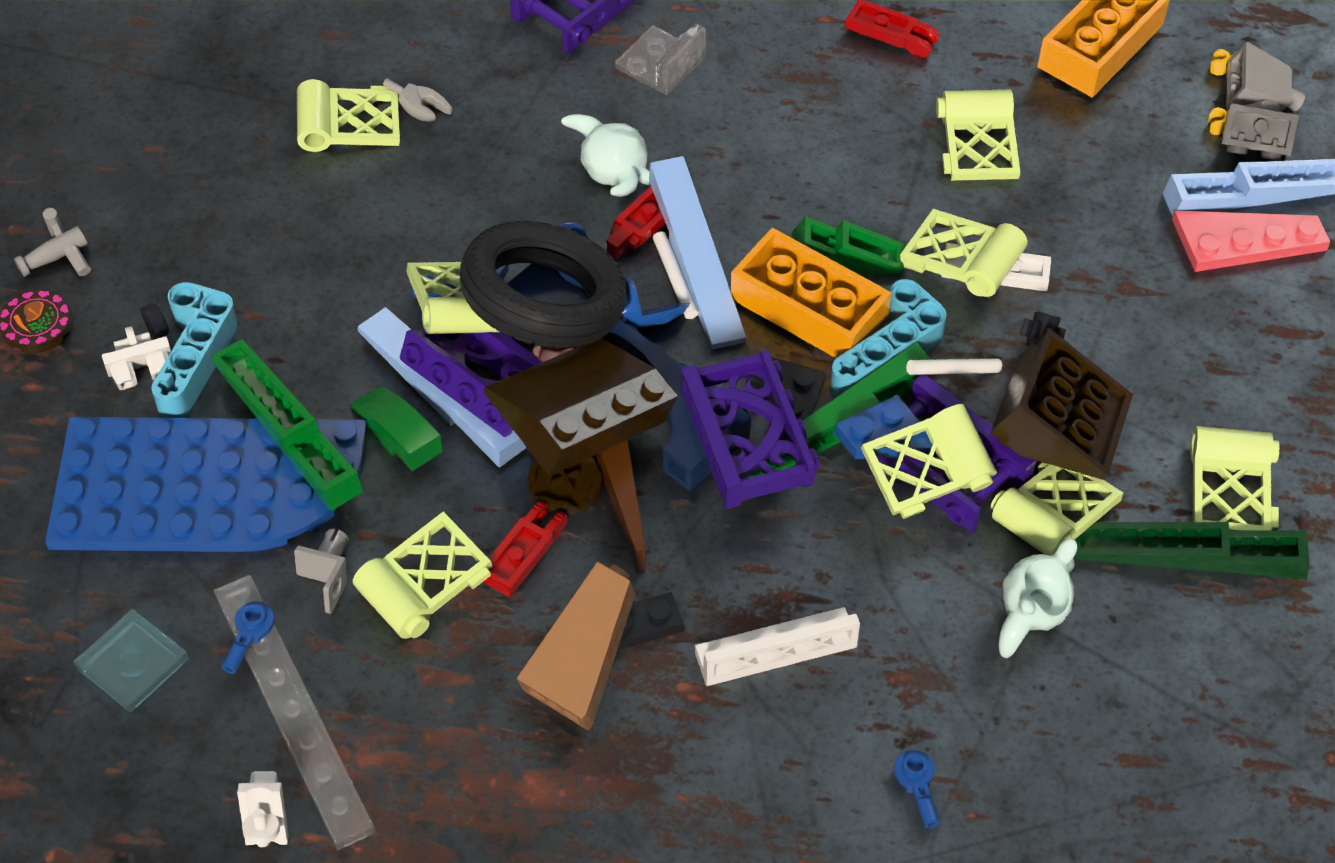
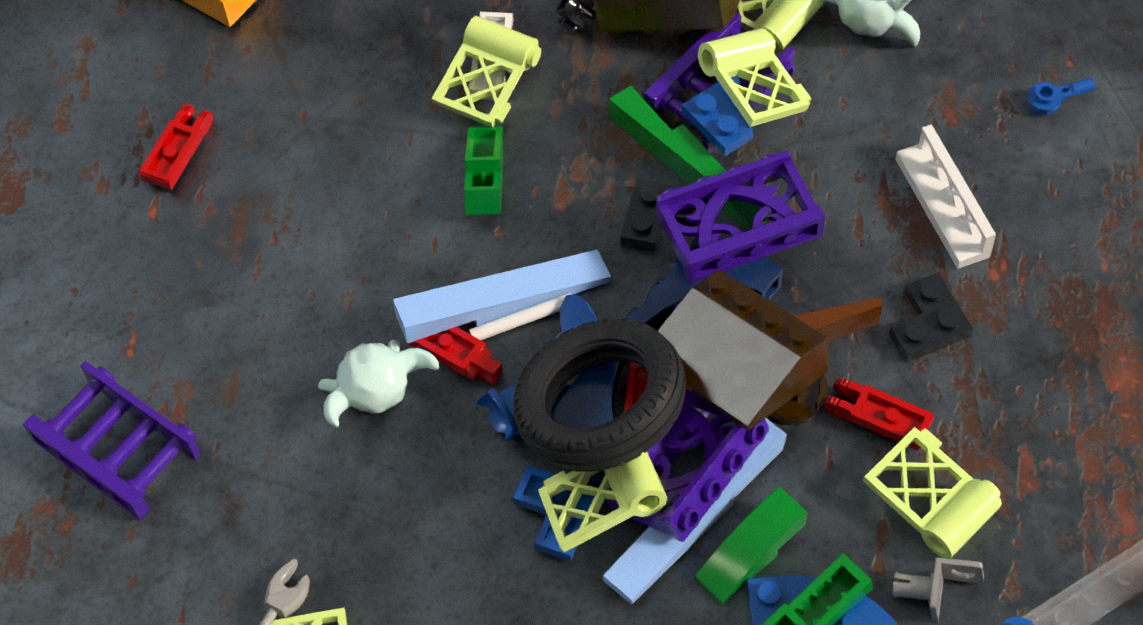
camera: 90 degrees left, 5 degrees up
medium nougat slope [516,561,635,731] -> none
clear bracket [615,23,706,95] -> none
light orange brick [731,227,892,358] -> none
medium azure beam [830,279,947,398] -> none
white bar [906,358,1002,375] -> none
yellowish green piece [936,89,1020,181] -> none

